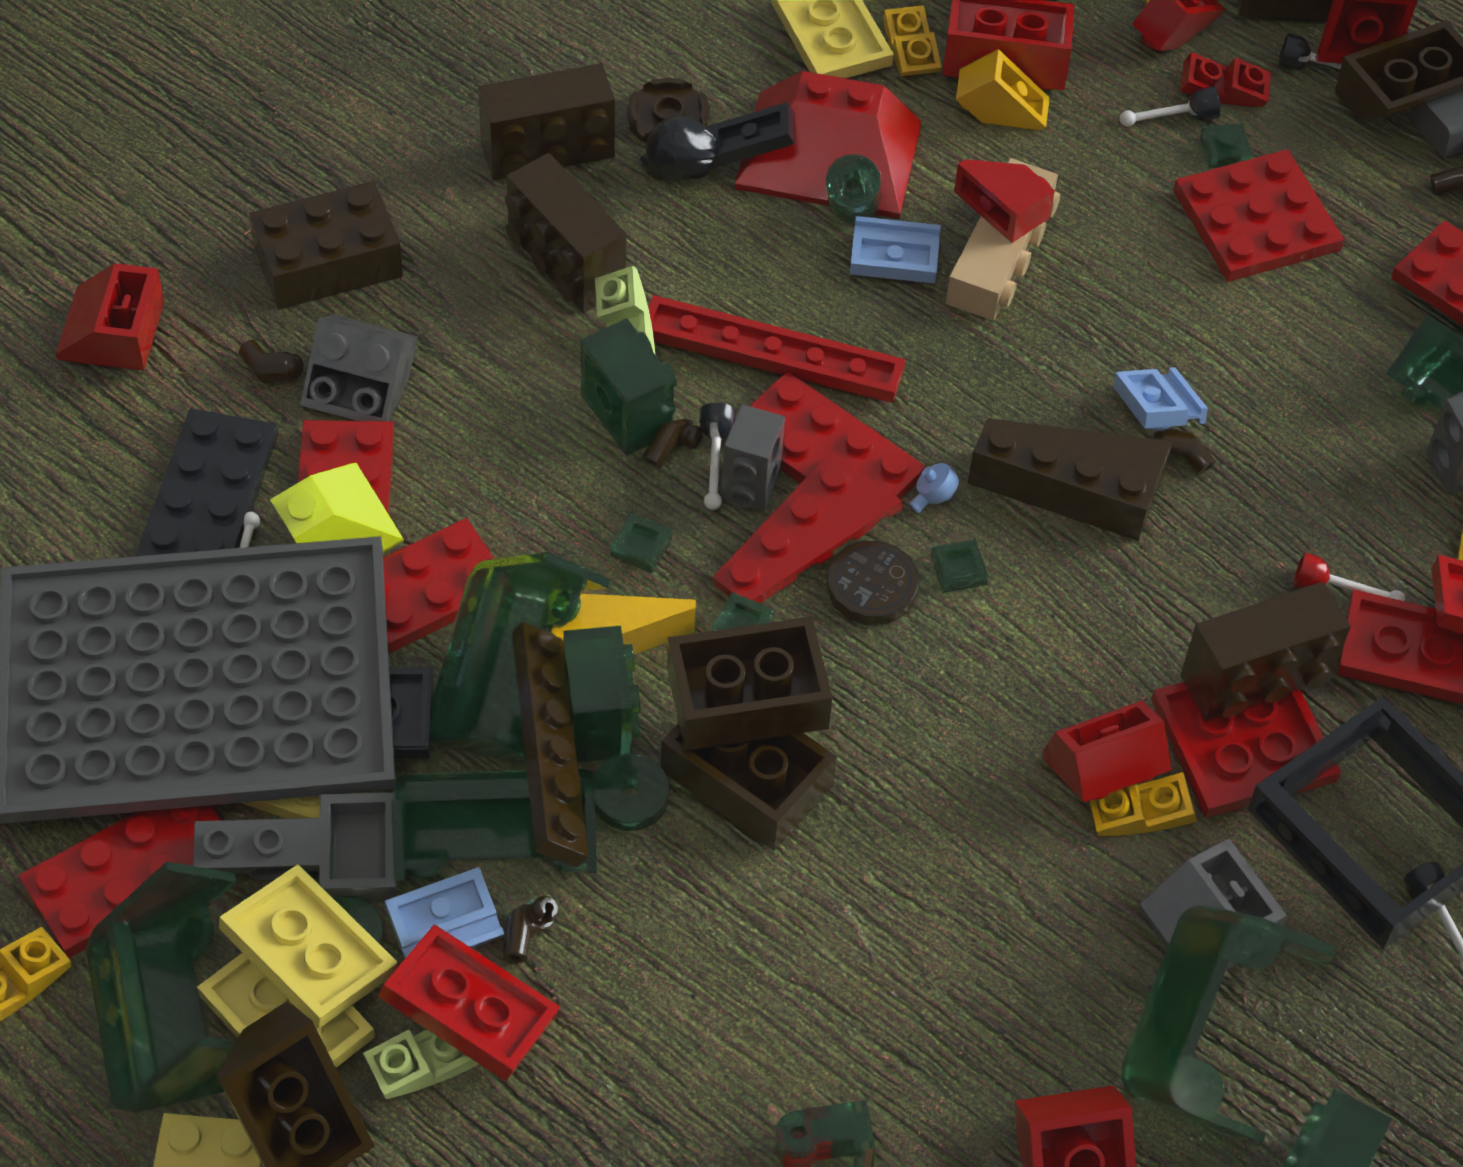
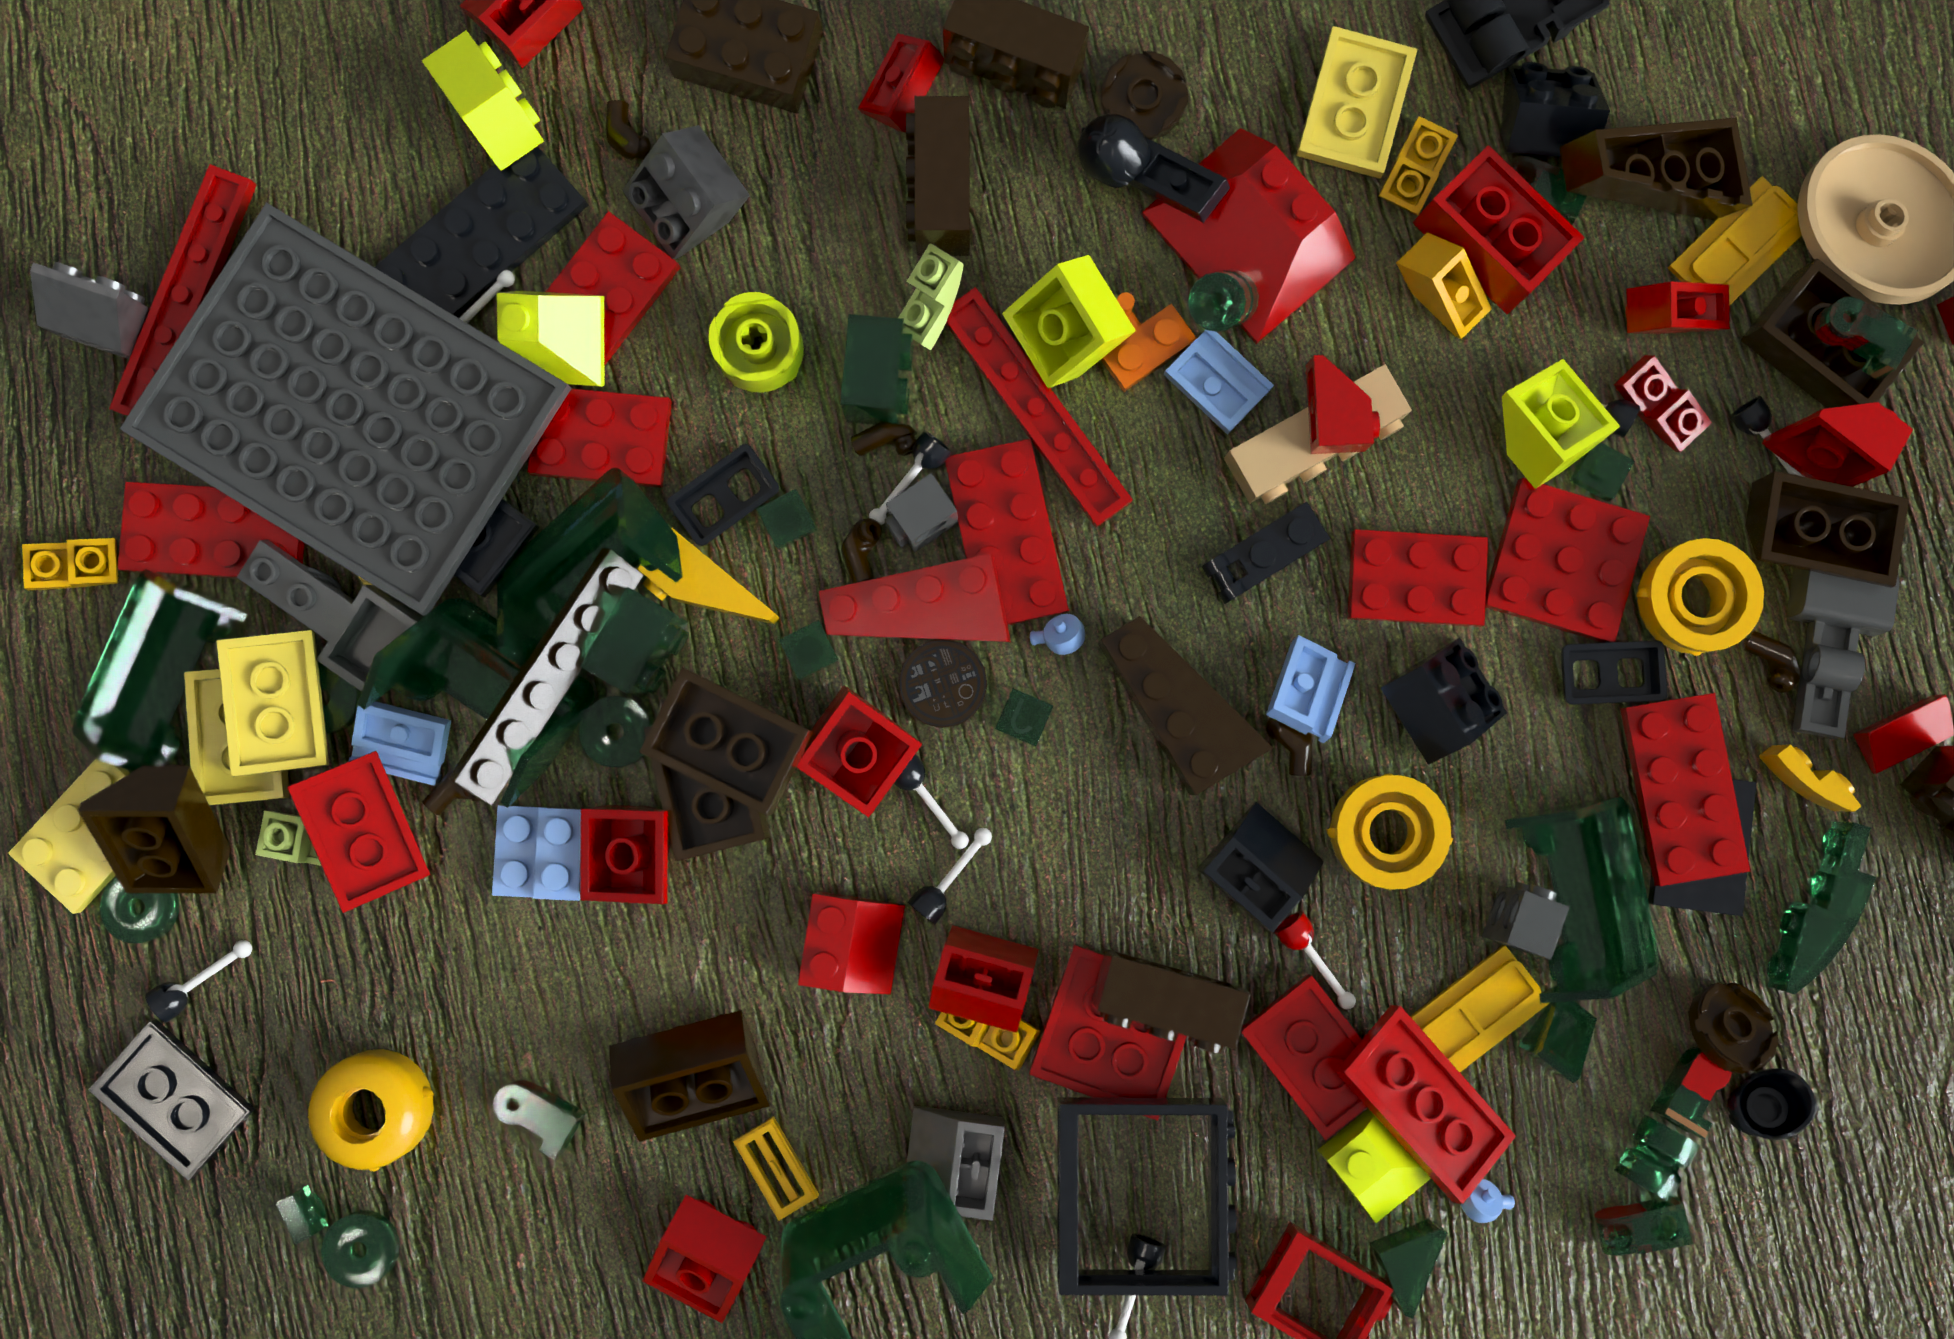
camera: 40 degrees right, 30 degrees up
none -> neon yellow brick [422,30,544,171]
none -> light blue plate [492,805,581,901]
none -> red slope [580,805,668,904]
none -> dark brown slope [609,1010,770,1142]
none -> black piece [667,444,779,546]
none -> neon yellow brick [708,292,804,393]
none -> yellow tile [733,1116,819,1221]
none -> red slope [797,685,922,818]
none -> red slope [798,891,905,995]
none -> dark brown arm [841,518,882,583]
none -> red slope [858,33,944,133]
none -> hinge [894,754,969,849]
none -> hinge [907,828,992,925]
none -> neon yellow brick [1002,255,1136,389]
none -> orange plate [1101,292,1197,392]
none -> black slope [1197,802,1324,933]
none -> black plate [1201,501,1331,604]
none -> yellow piece [1326,773,1453,890]
none -> red plate [1347,529,1488,627]
none -> black slope [1381,638,1507,765]
none -> neon yellow slope [1502,359,1620,489]
none -> black piece [1561,641,1667,705]
none -> yellow piece [1636,538,1764,656]

